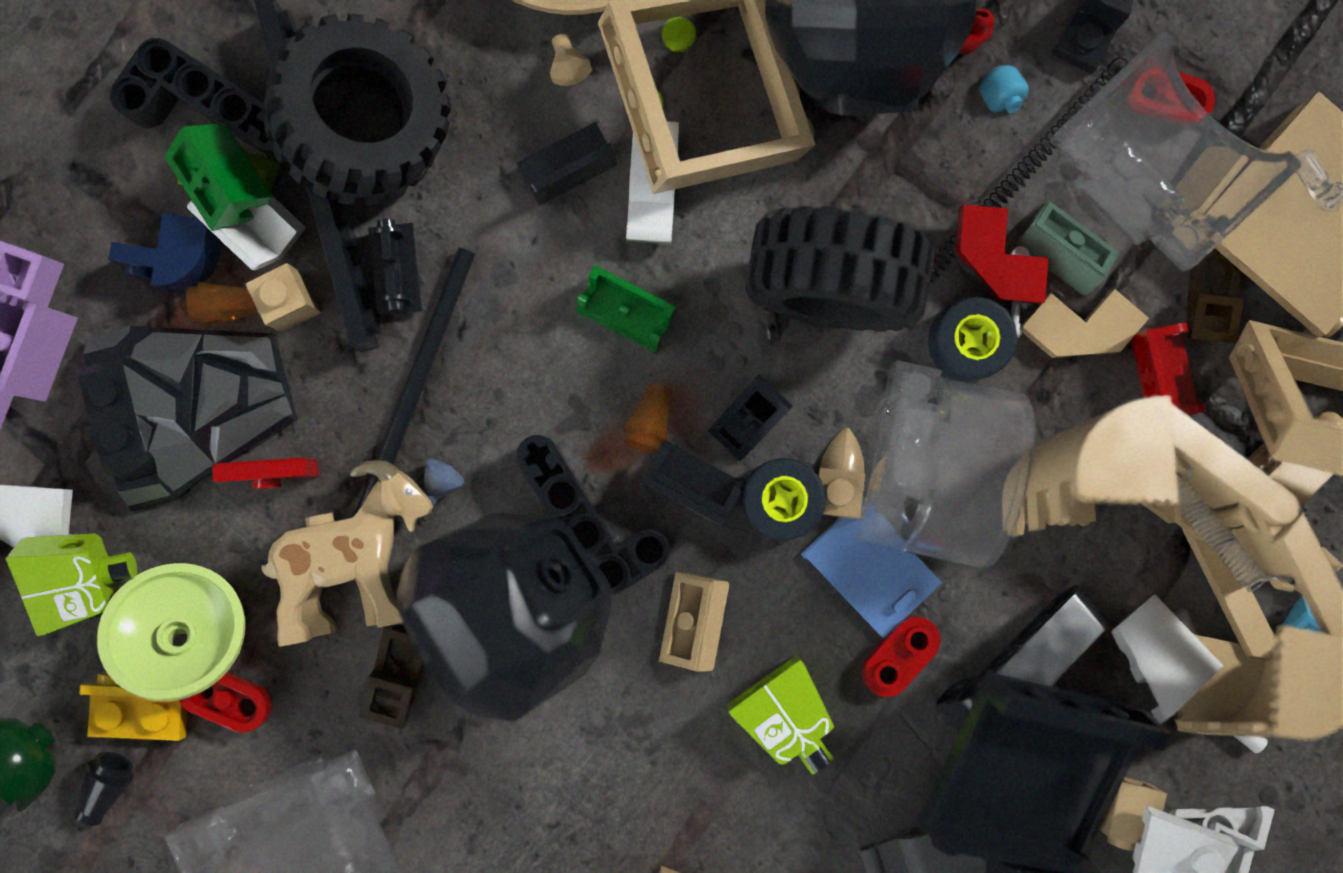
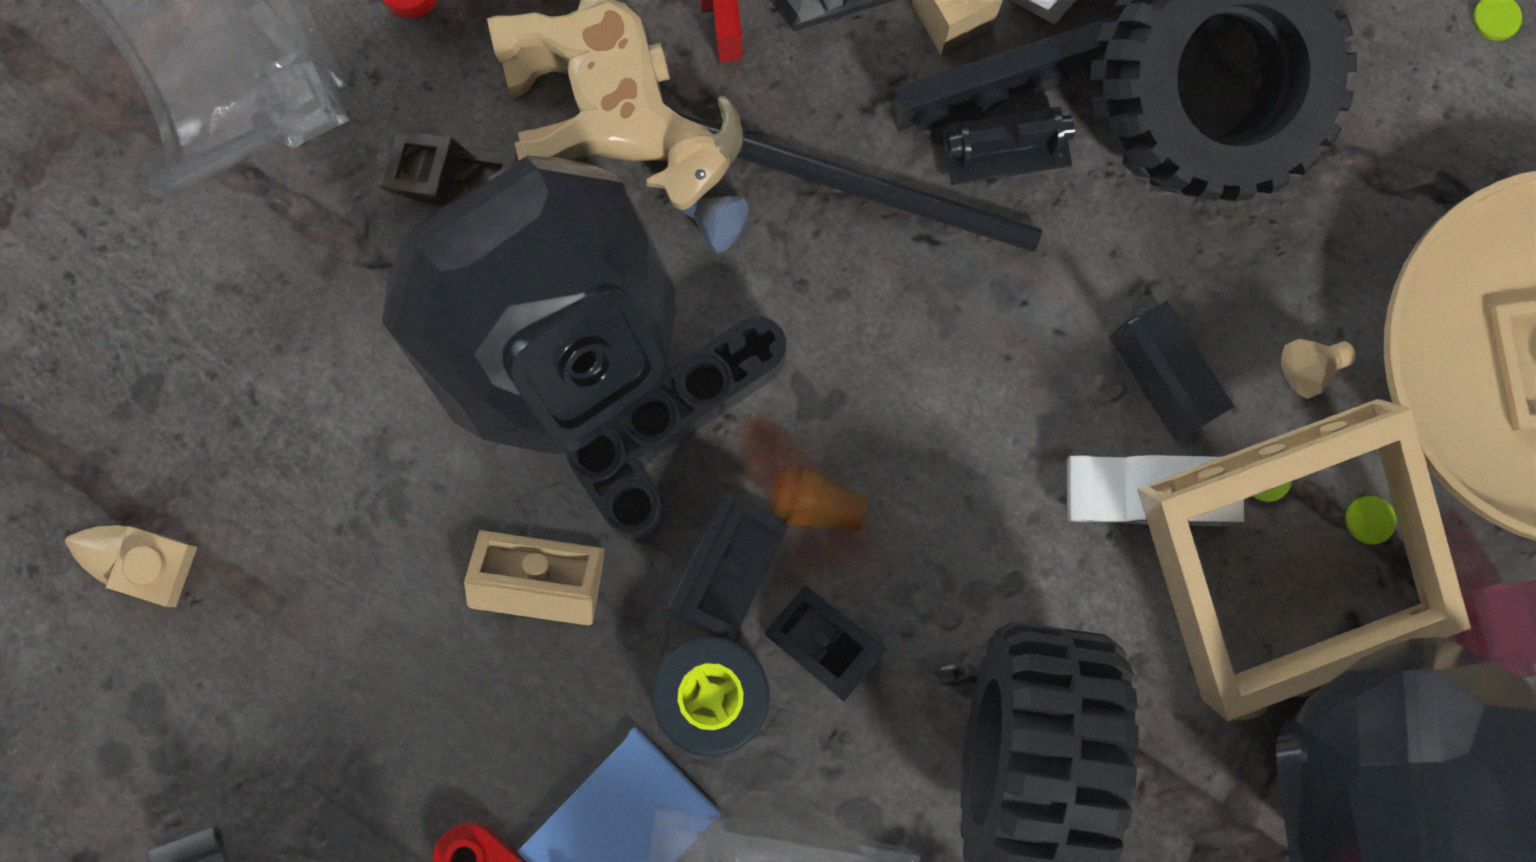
camera: 85 degrees right, 5 degrees down
green hinge [576,265,676,353] -> none
lime torso [727,655,834,774] -> none
tan plate [819,428,865,519] -> none

